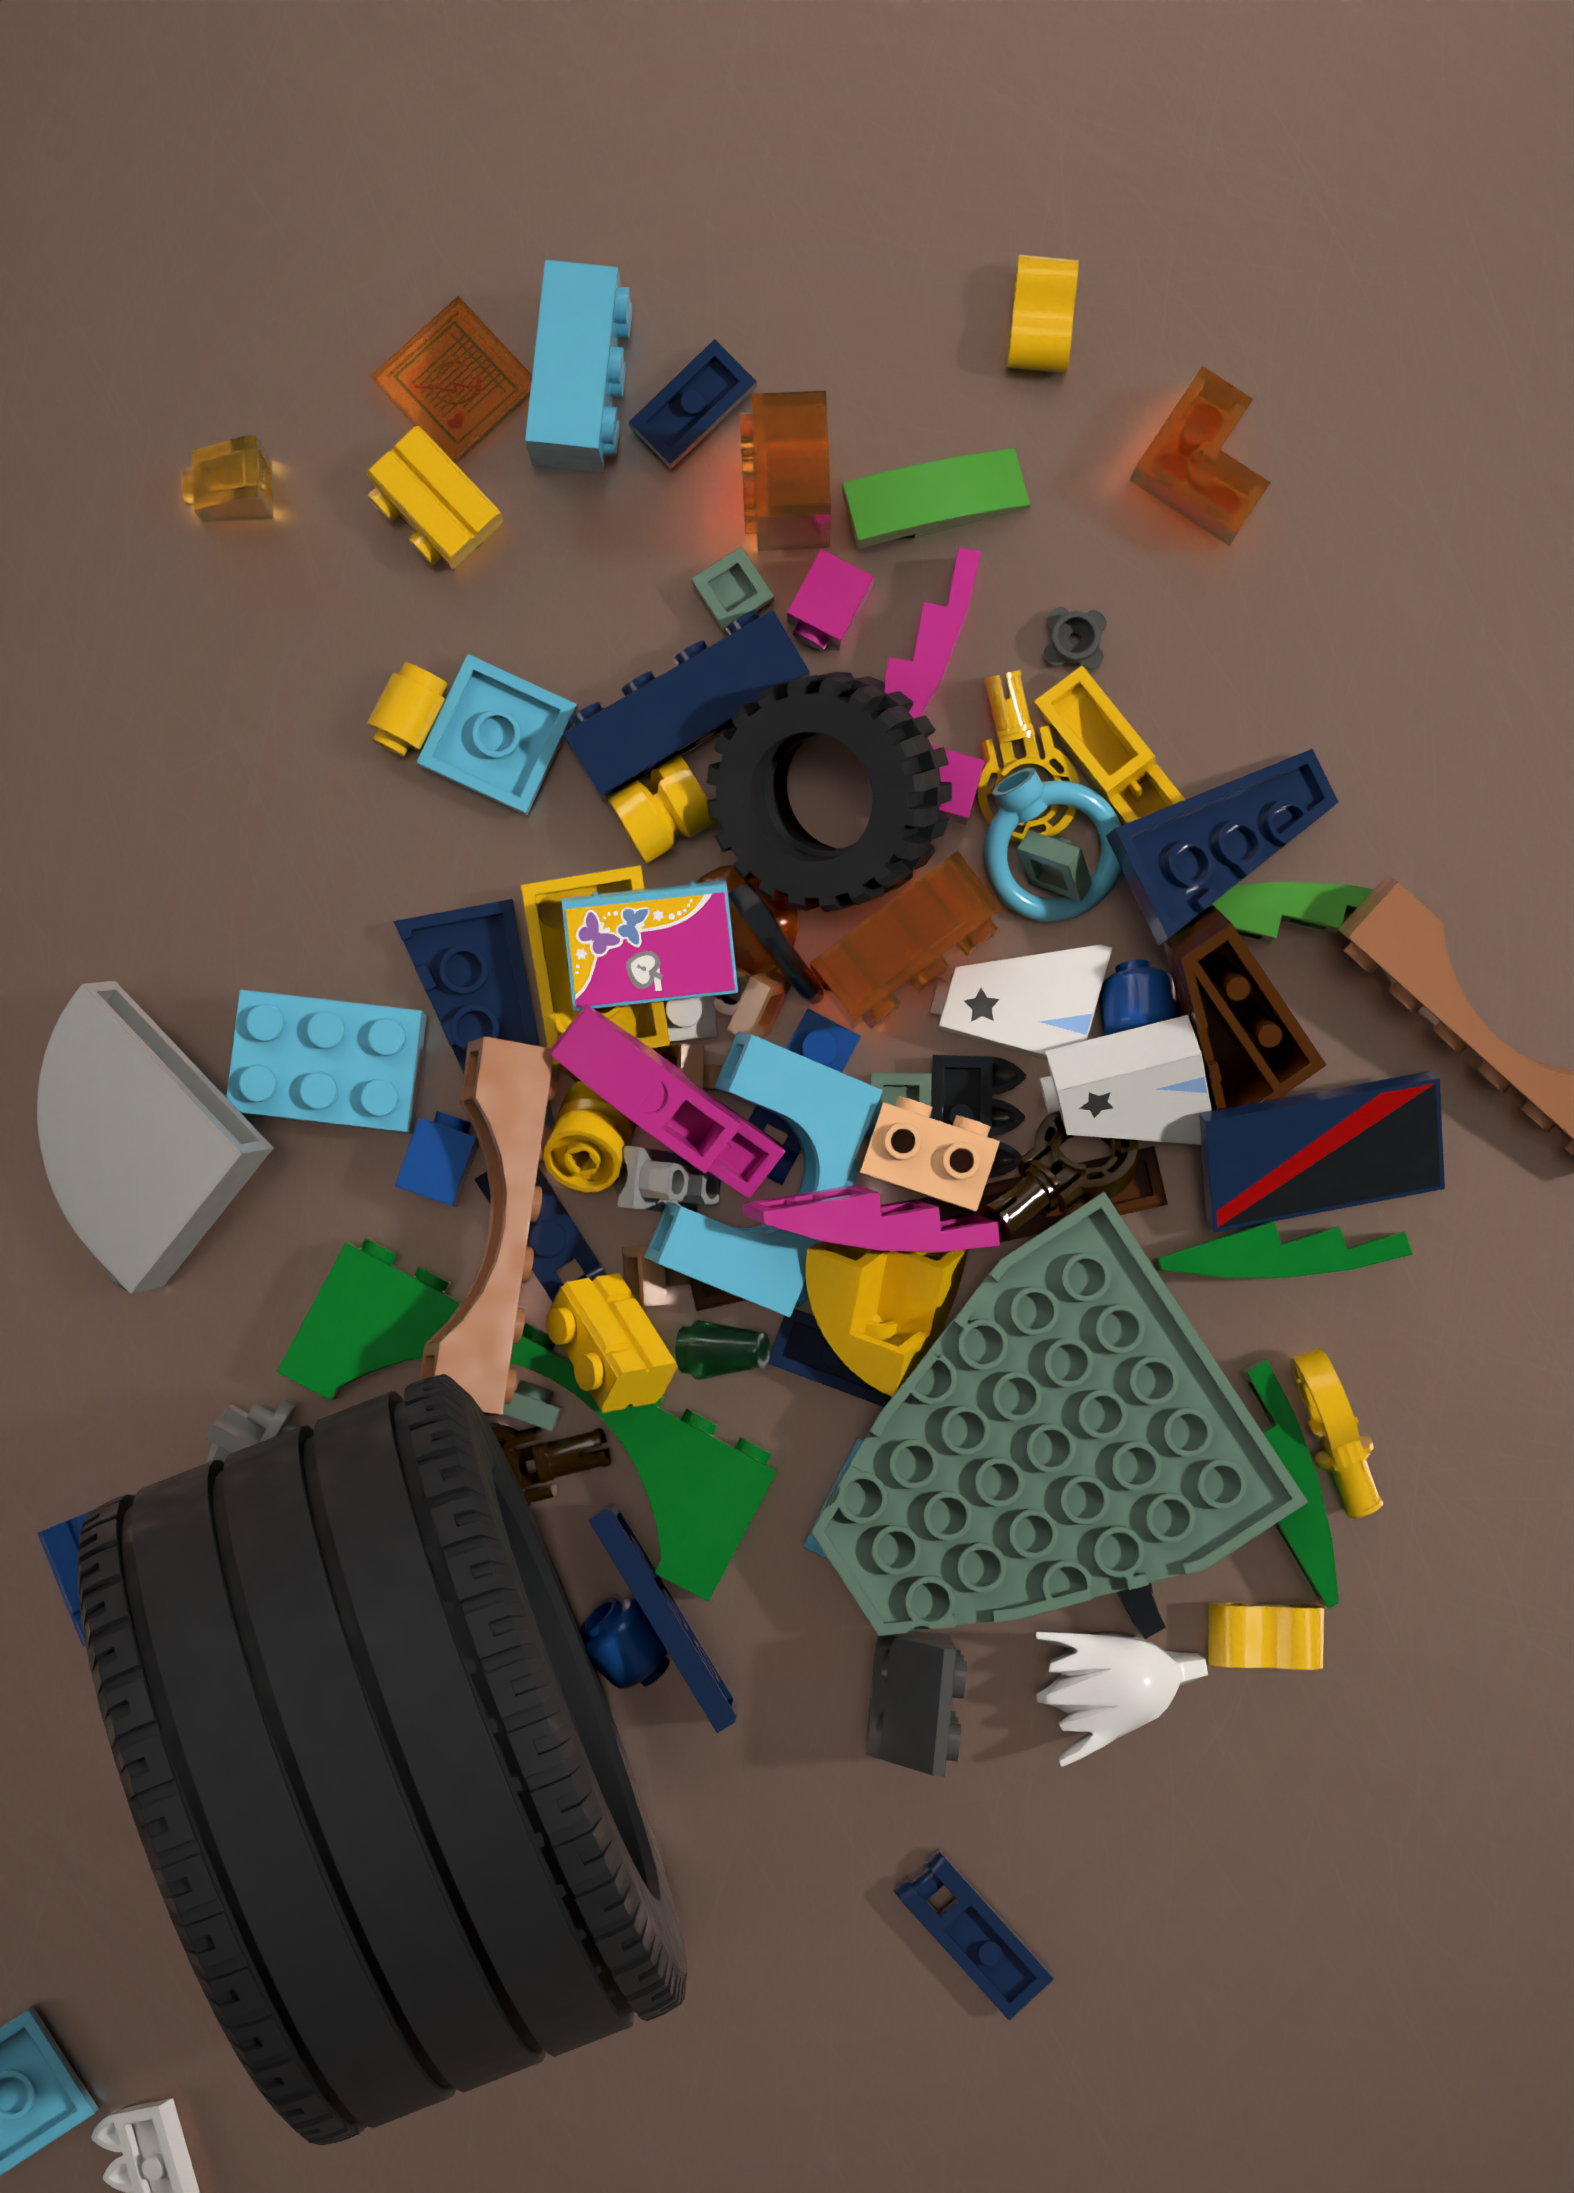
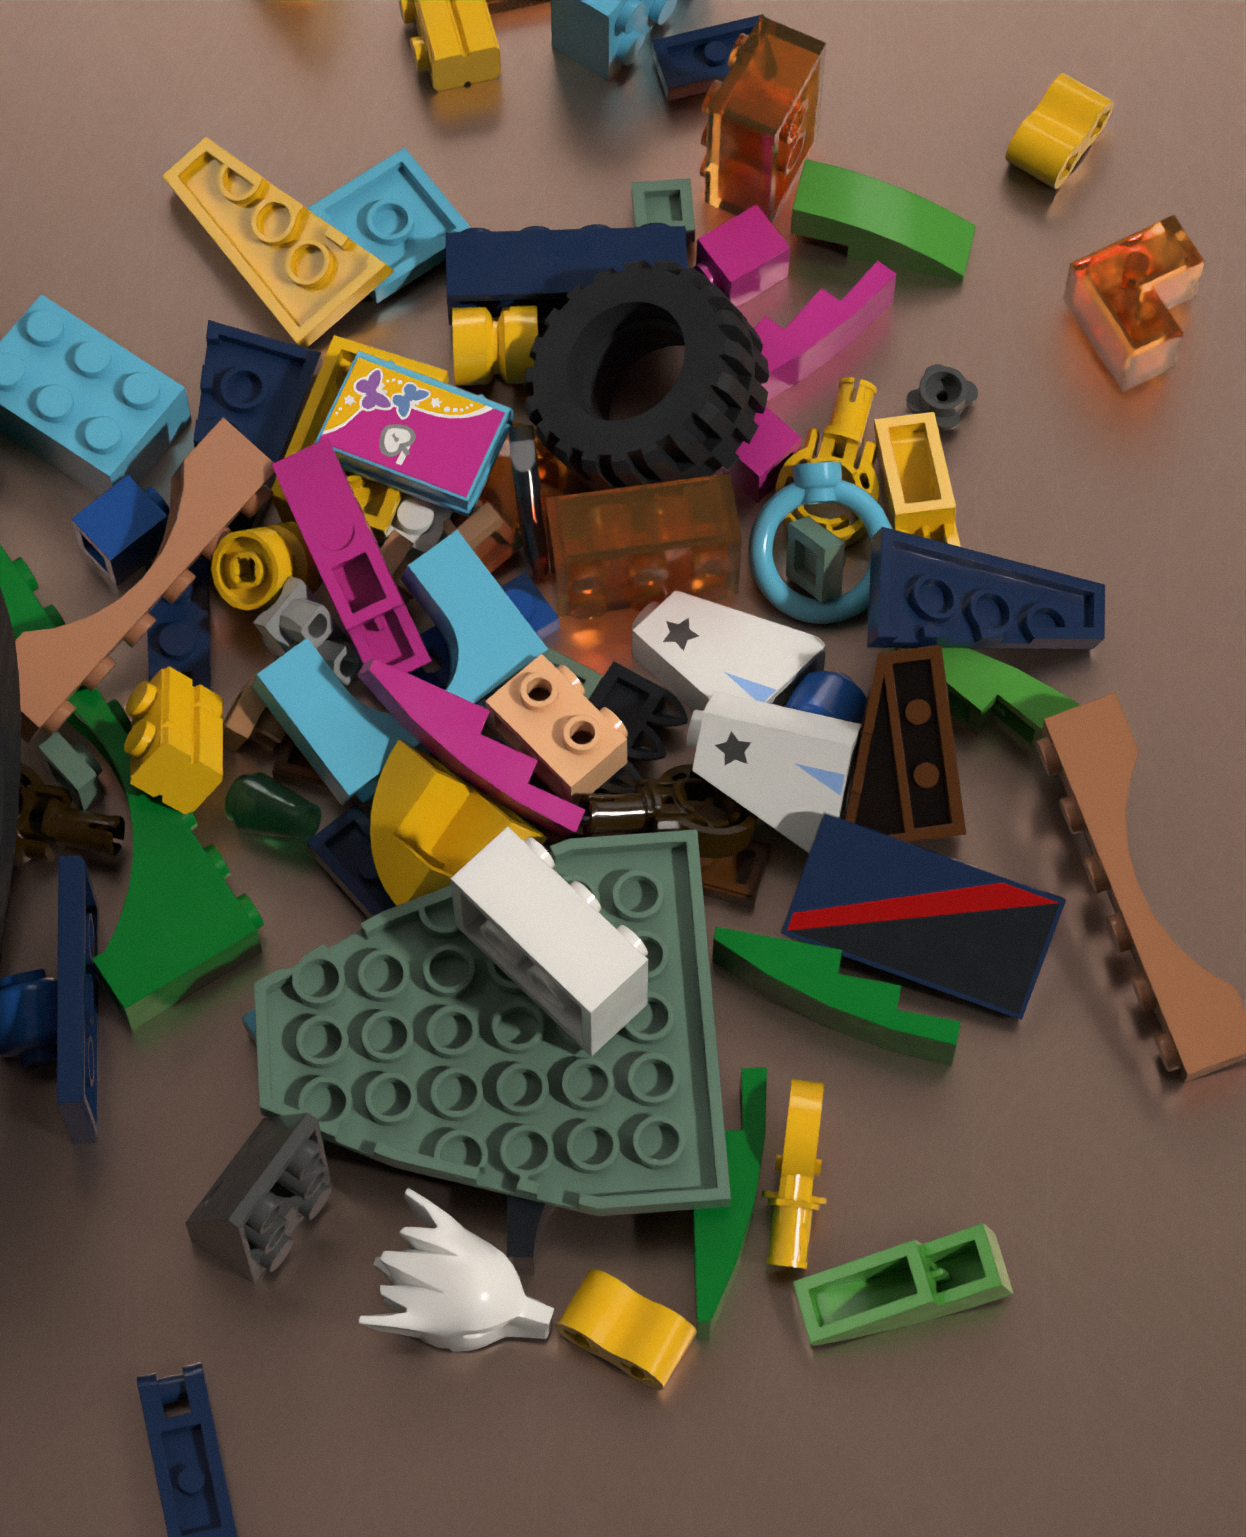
camera: 30 degrees right, 20 degrees down
yellow brick [367,662,448,756] -> none
none -> yellow wing [162,137,394,348]
none -> white brick [450,827,648,1057]
none -> bright green slope [793,1223,1014,1346]

